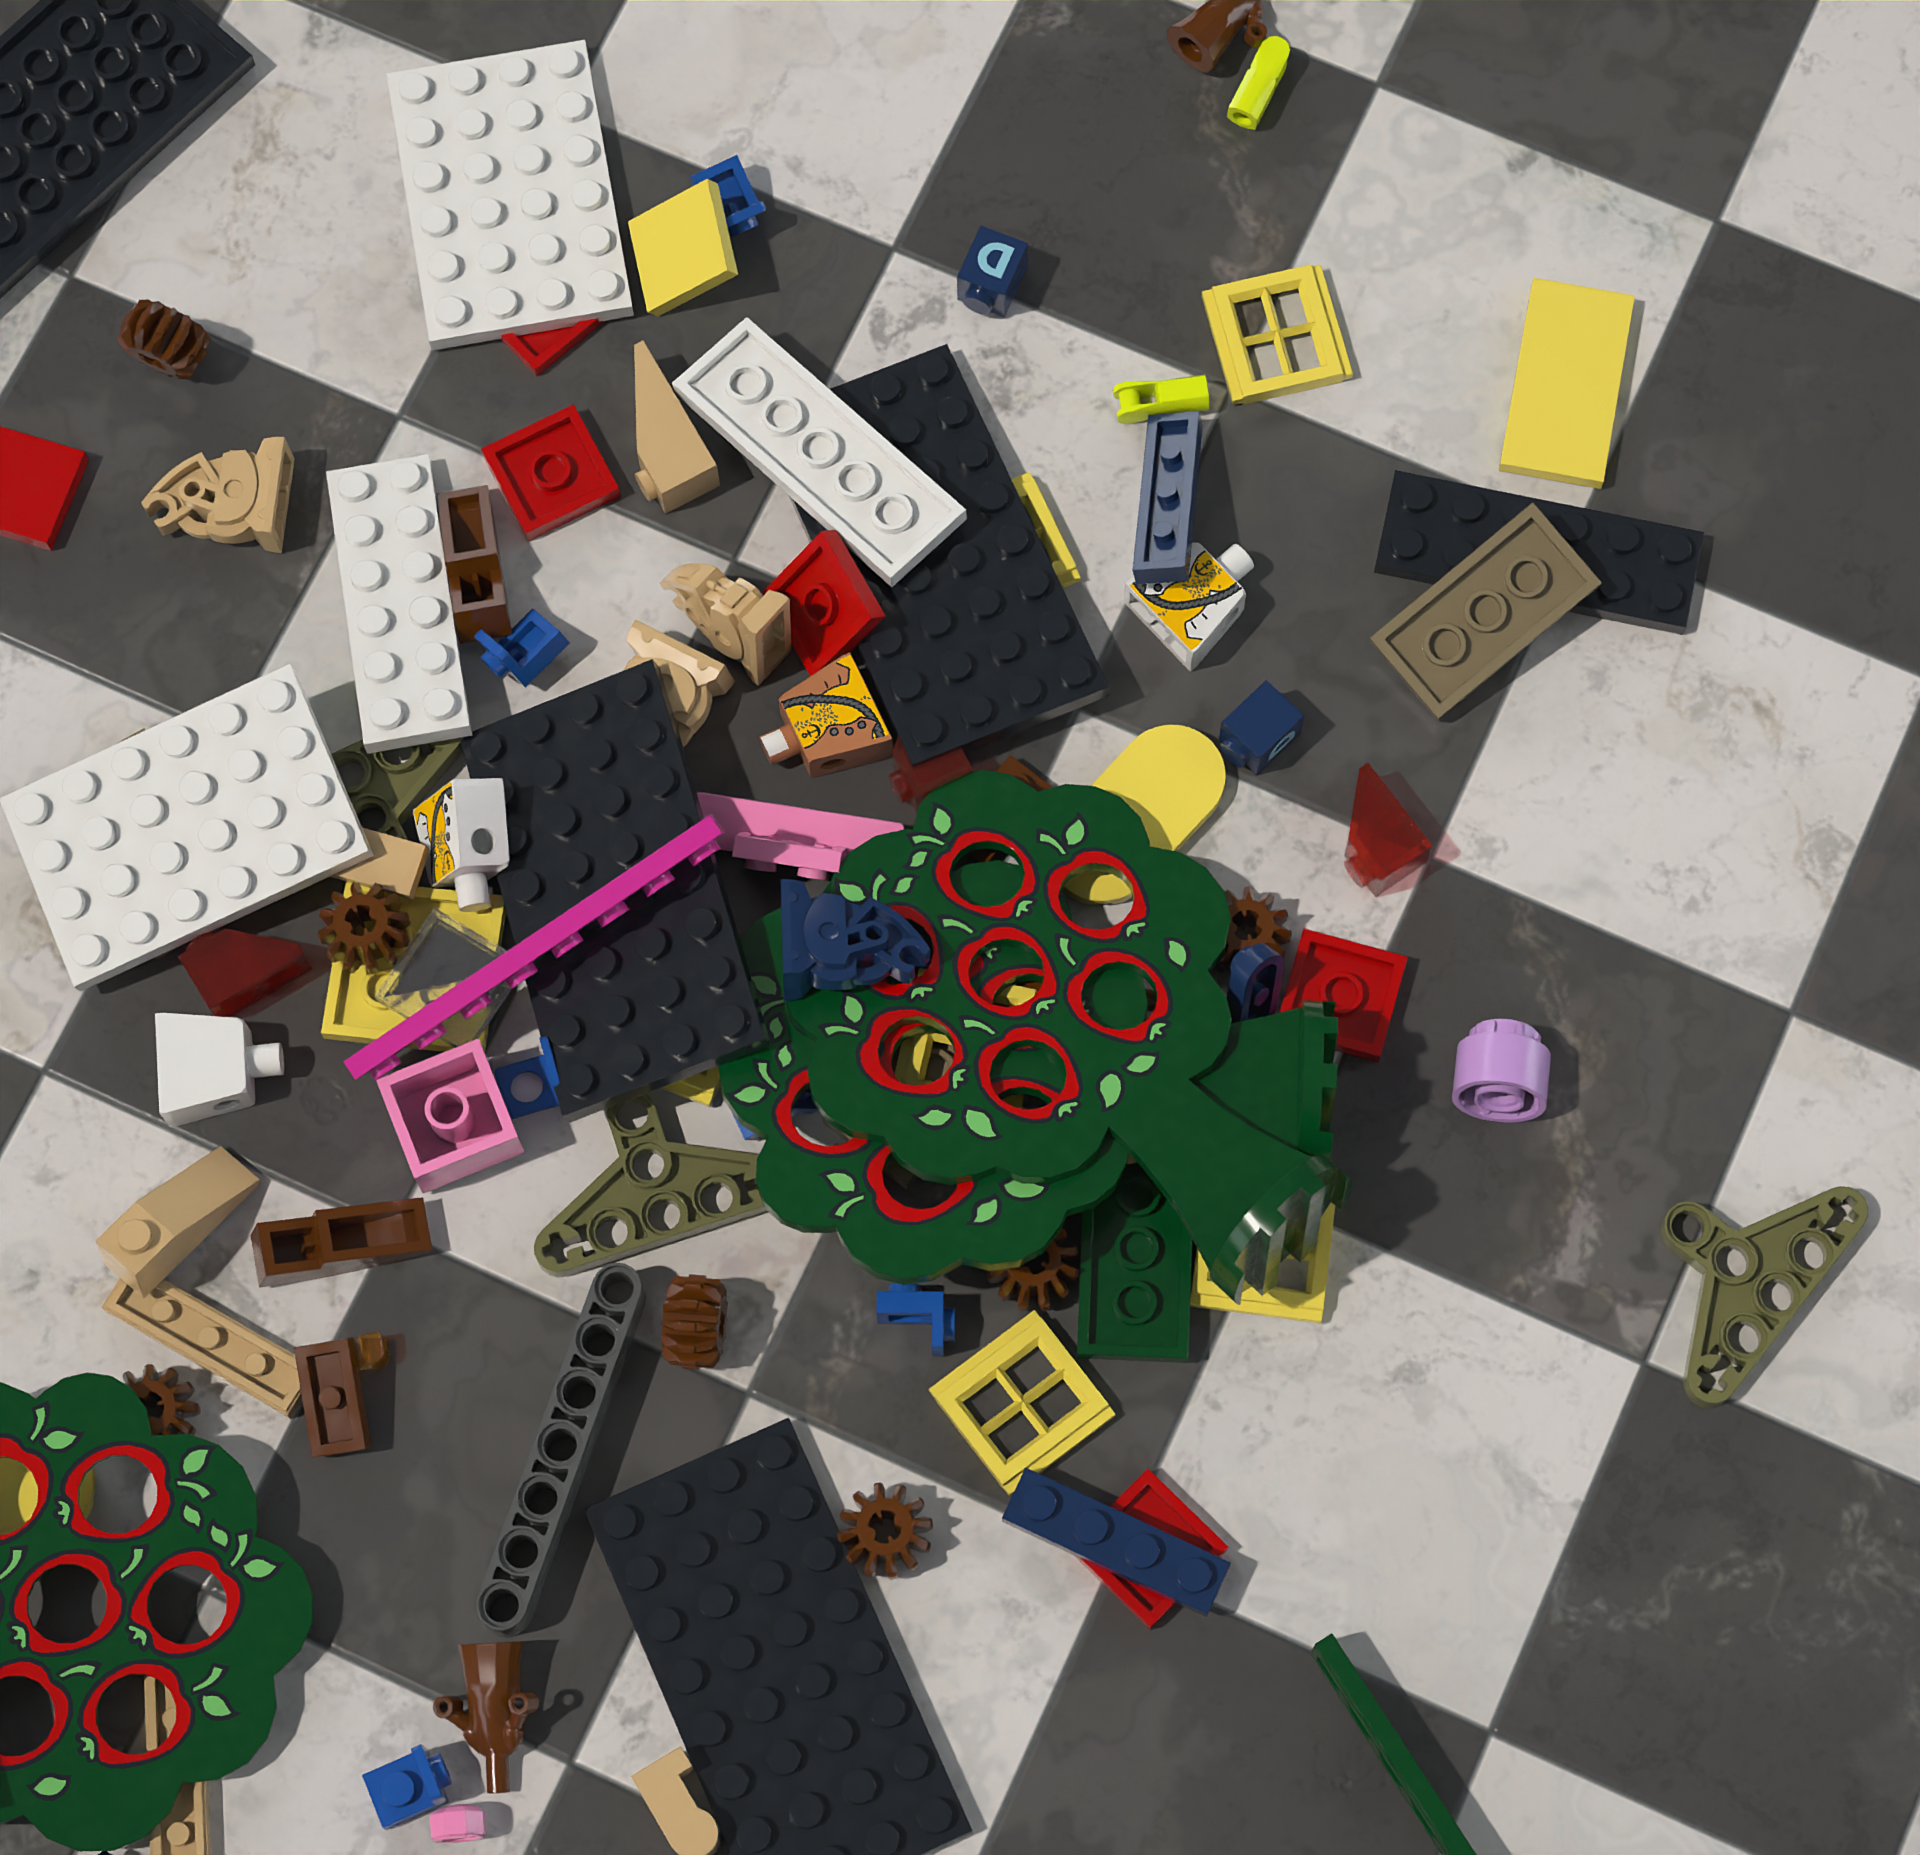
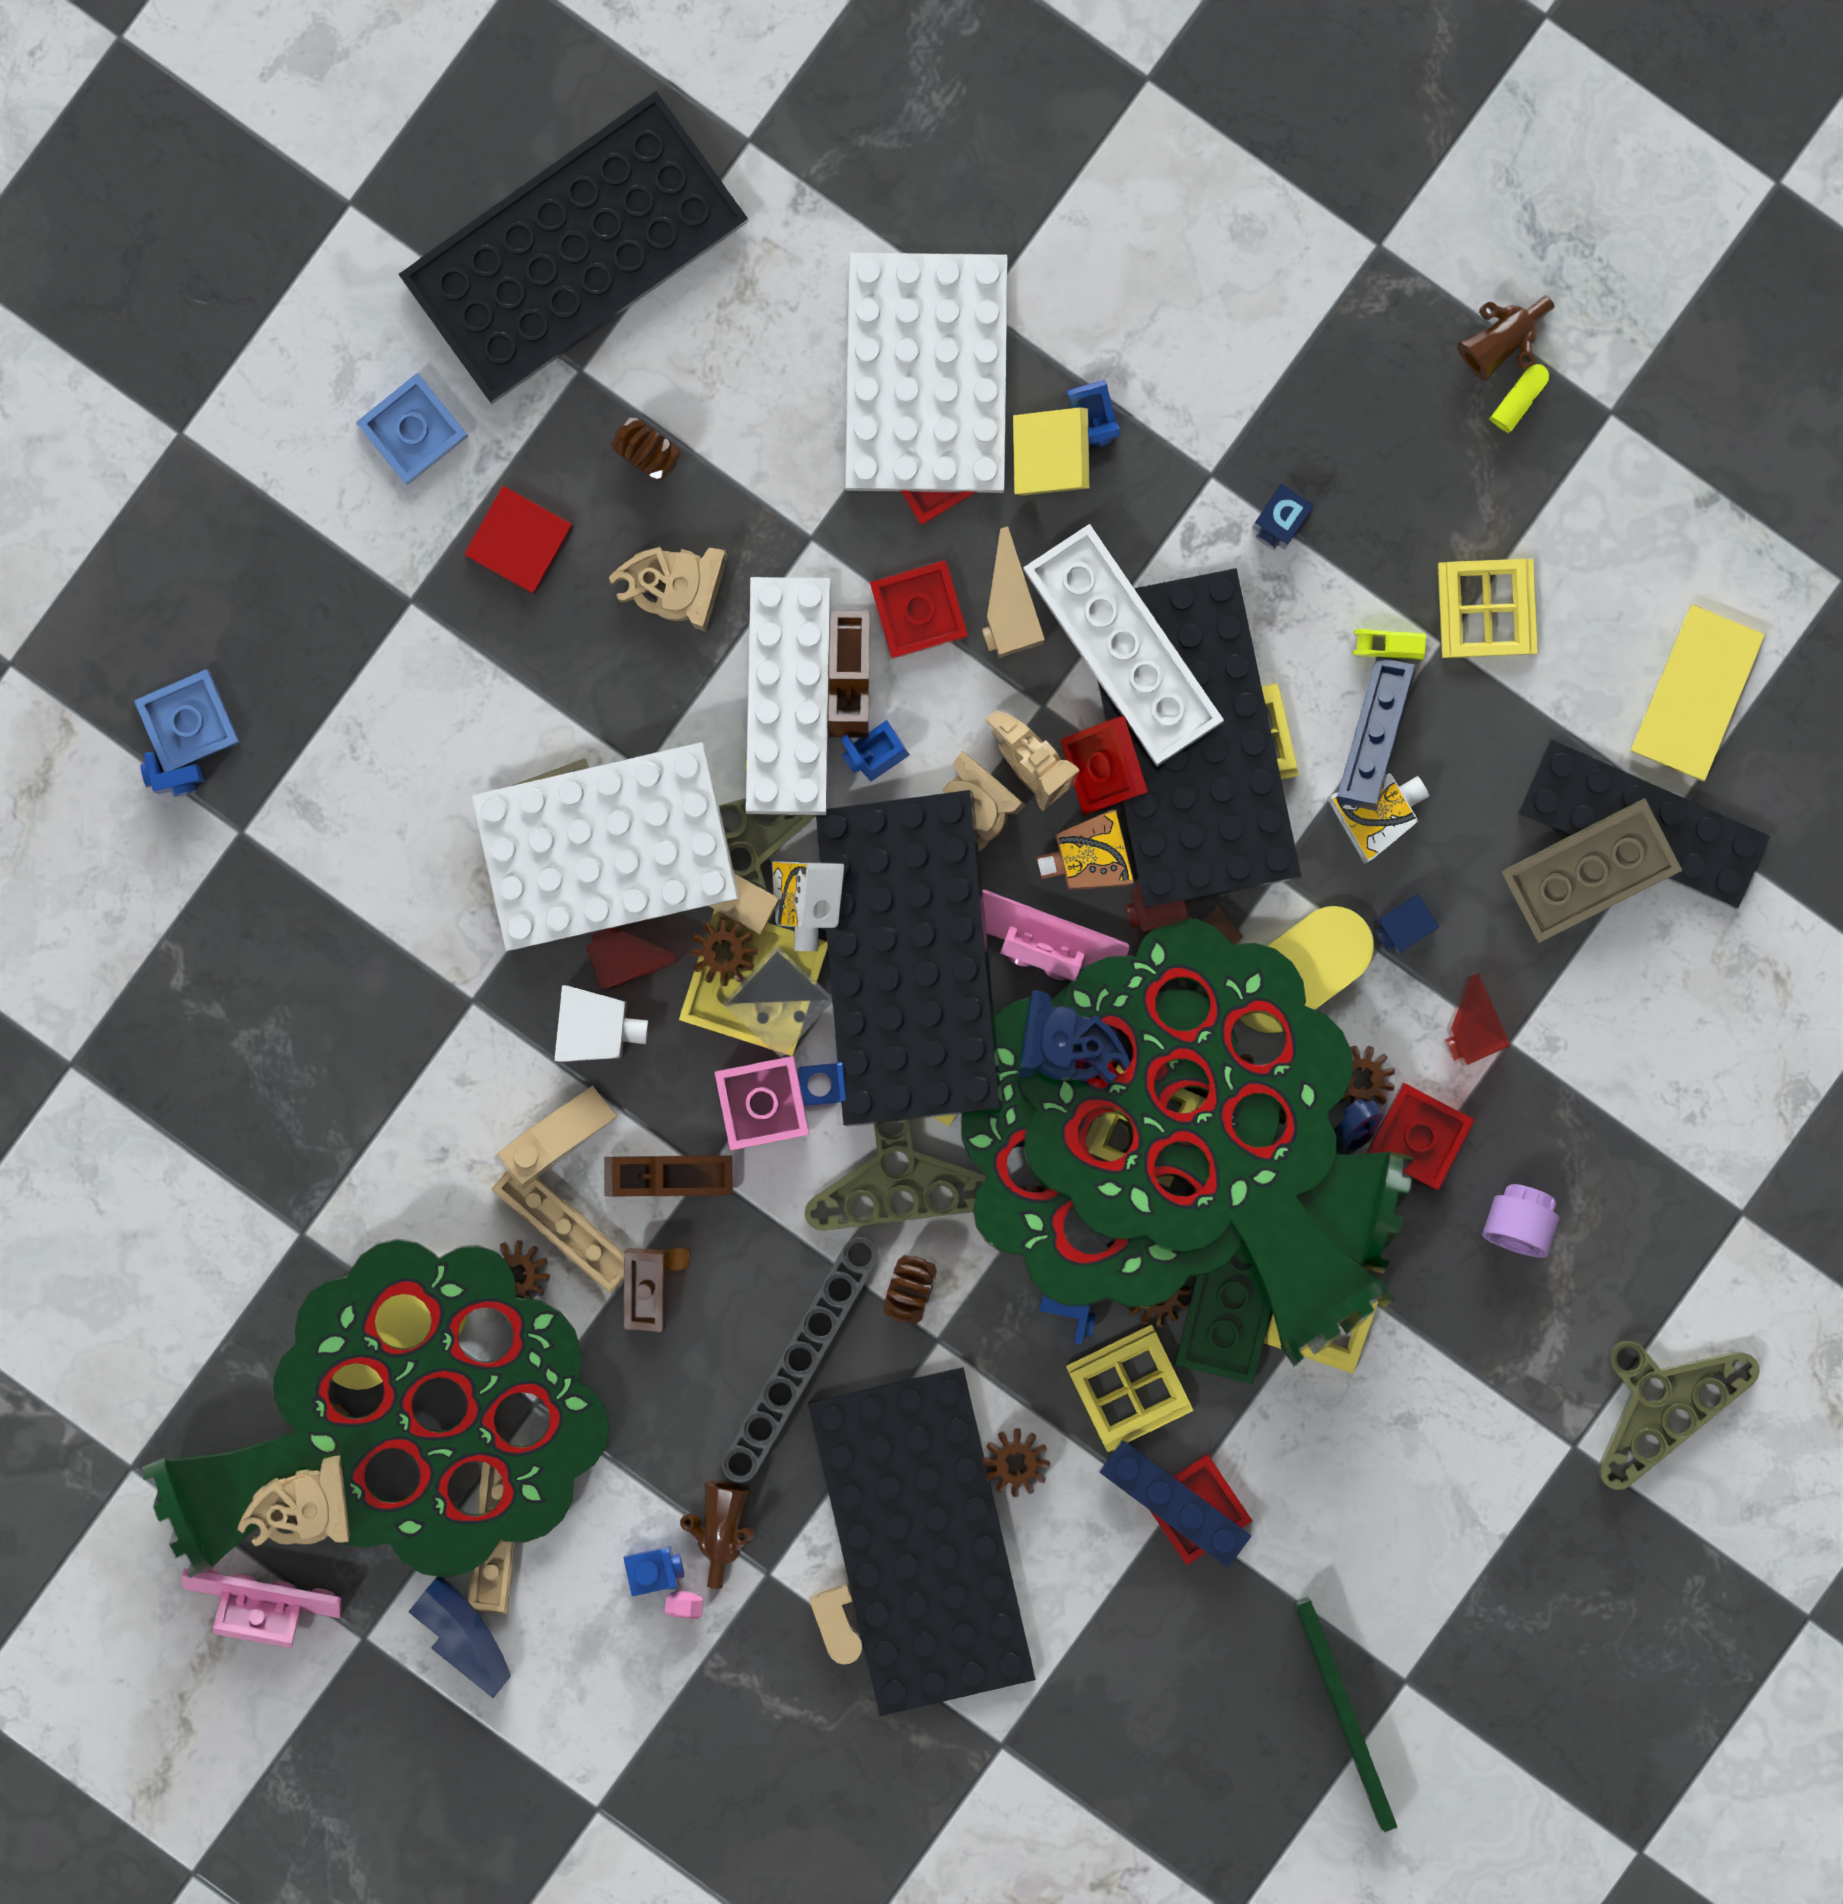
camera: 10 degrees right, 15 degrees up
dark pink plate [343,815,725,1081] -> none

